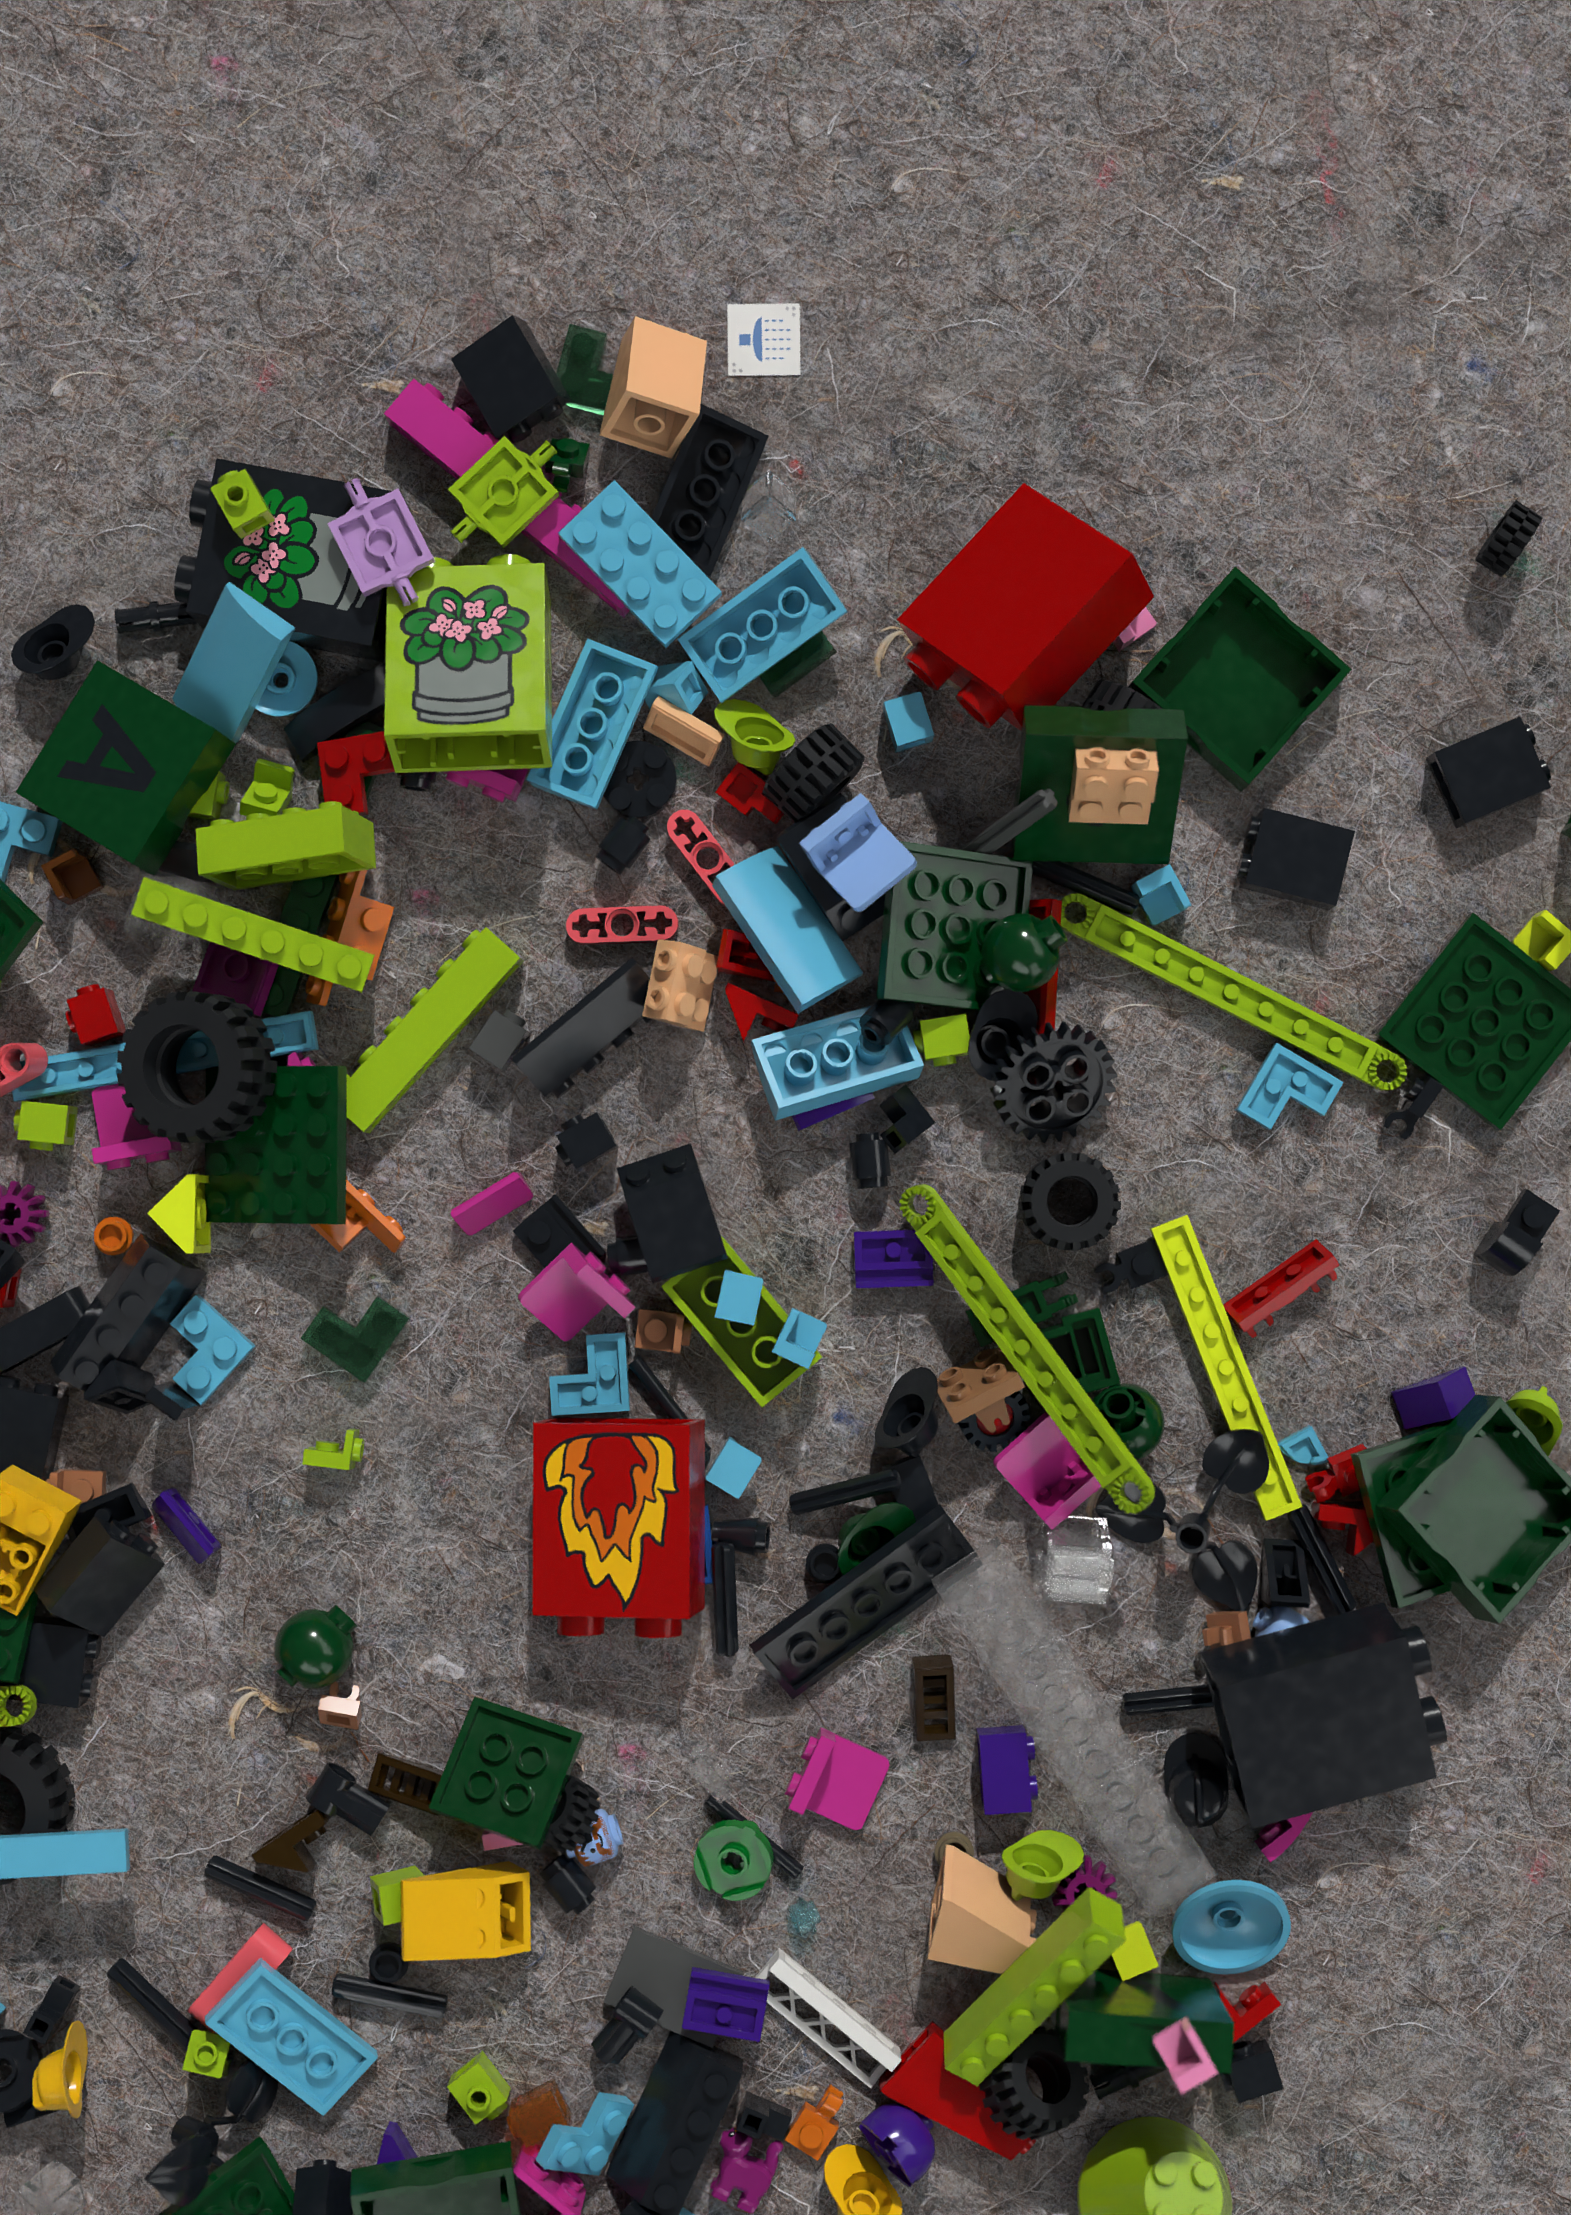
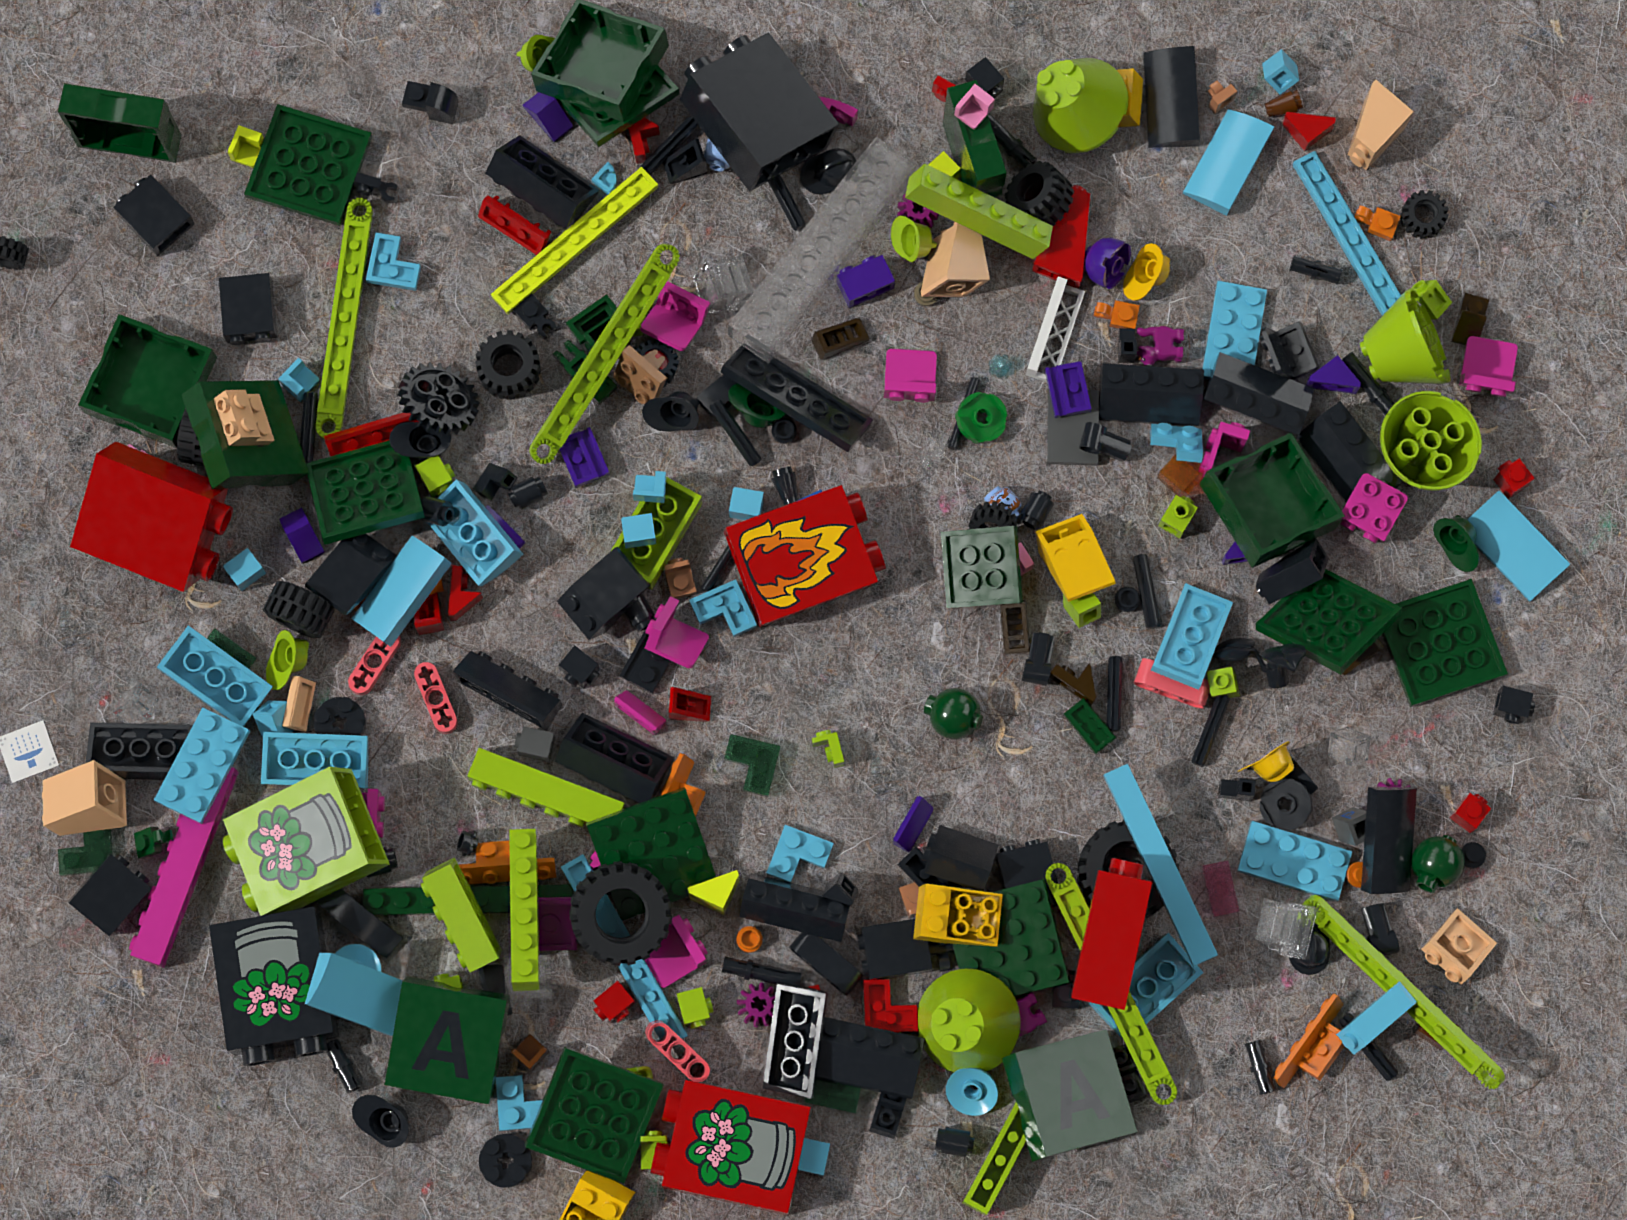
camera: 115 degrees left, 10 degrees down
black tile [145,1381,201,1421] -> none
lime brick [210,469,275,539] -> none
lime bracket [239,758,294,816] -> none
red plate [317,731,395,816] -> none
nougat tile [318,1682,362,1730] -> none
lavender plate [327,479,435,606] -> none
lime plate [448,436,560,549] -> none
black brick [596,815,651,875] -> none
light nougat plate [642,939,718,1032] -> none
black axle [711,1542,739,1657] -> none
red plate [715,762,784,825] -> none
light blue bracket [799,793,917,912] -> none
dark grey axle [959,789,1057,854] -> none
dark green brick [980,913,1068,992] -> none
dark green brick [1092,1383,1165,1461] -> none
black plant [1095,1429,1269,1611] -> none
medium azure dish [1171,1880,1291,1975] -> none
nougat tile [1202,1611,1251,1649] -> none
red plate [1305,1443,1367,1503] -> none
none -> dark purple slope [279,507,325,564]
none -> black plate [457,830,478,856]
none -> black slope [485,135,600,229]
none -> black slope [555,713,674,803]
none -> red slope [669,687,711,722]
none -> black pin [721,956,802,985]
none -> dark green plate [1063,698,1116,755]

